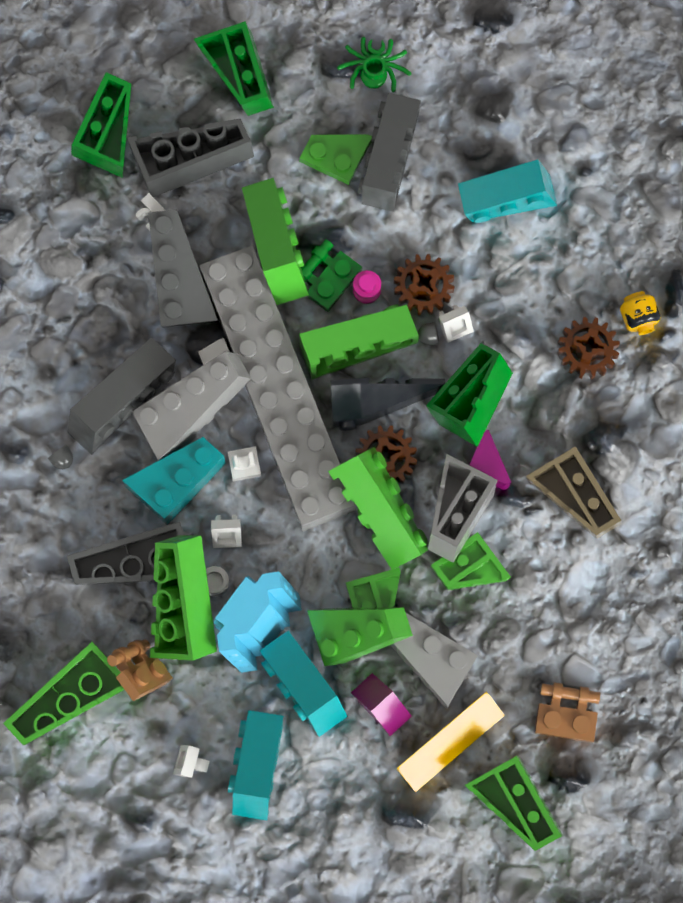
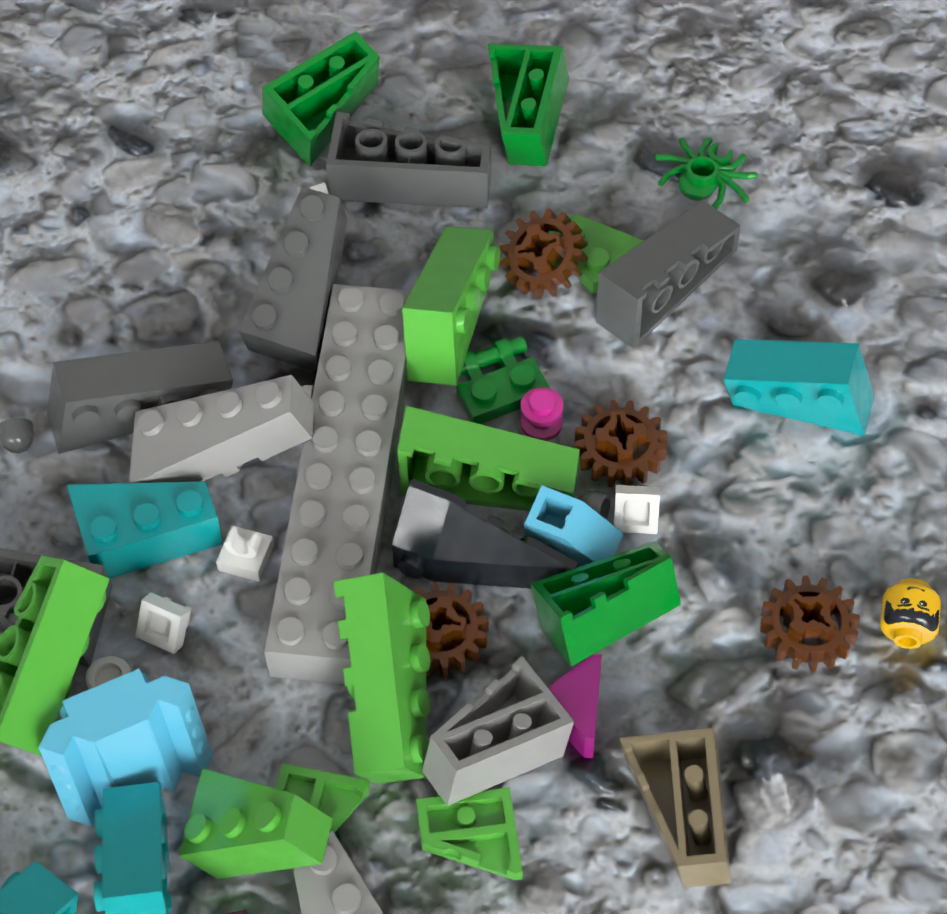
camera: 30 degrees right, 20 degrees down
none -> reddish brown gear [500,209,588,298]
none -> medium azure slope [524,485,624,565]

